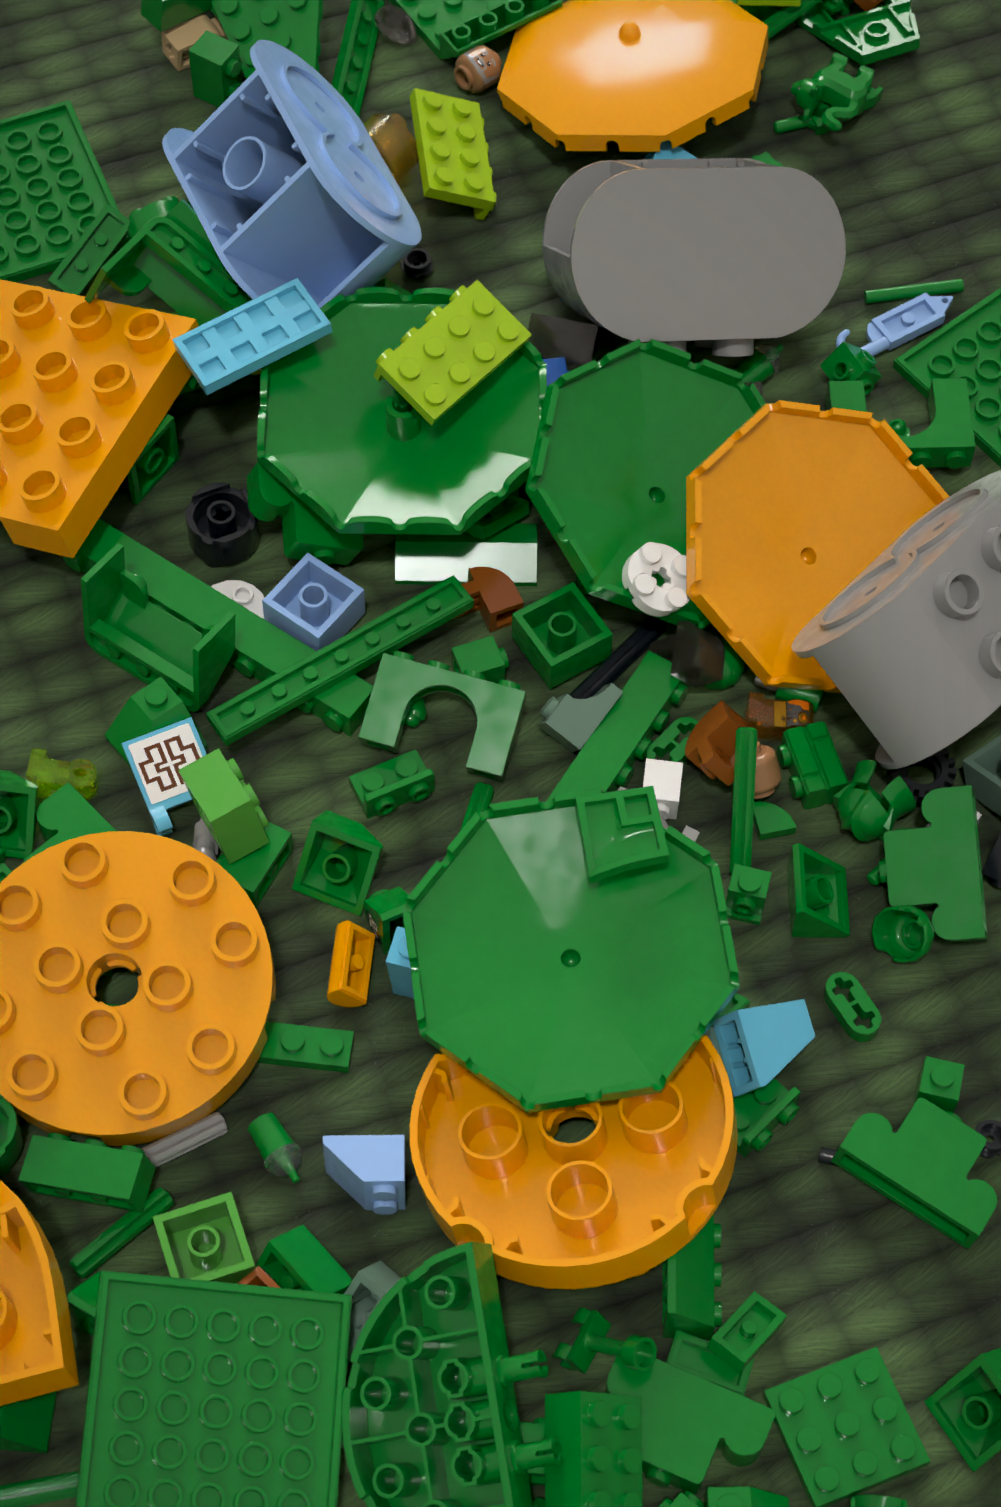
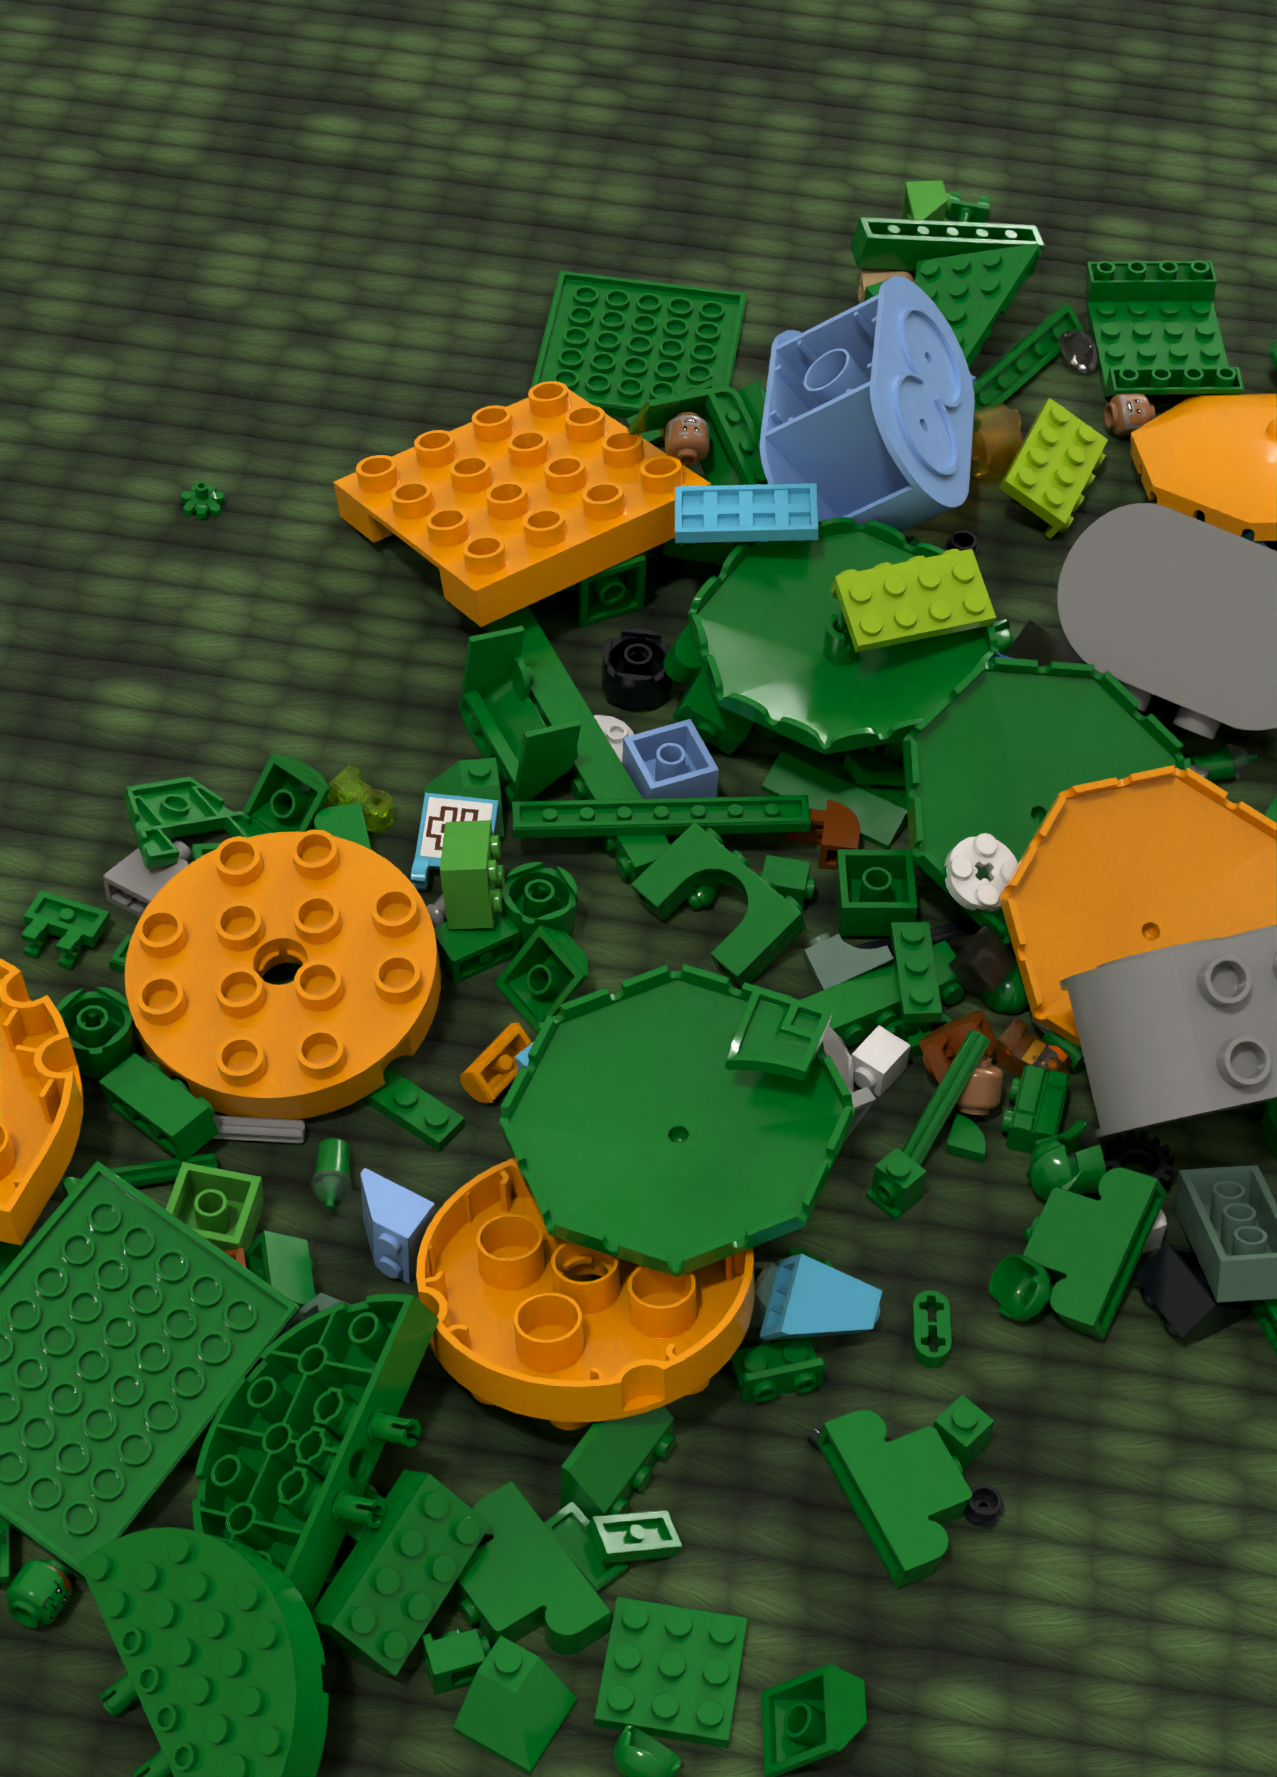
camera: 30 degrees right, 10 degrees down
green bracket [349,749,435,819] -> none
green bar [552,1307,657,1374] -> none
green slope [787,843,850,938] -> none
none -> green brick [501,862,577,949]
none -> medium nougat head [665,412,710,466]
none -> green plate [890,922,943,1023]

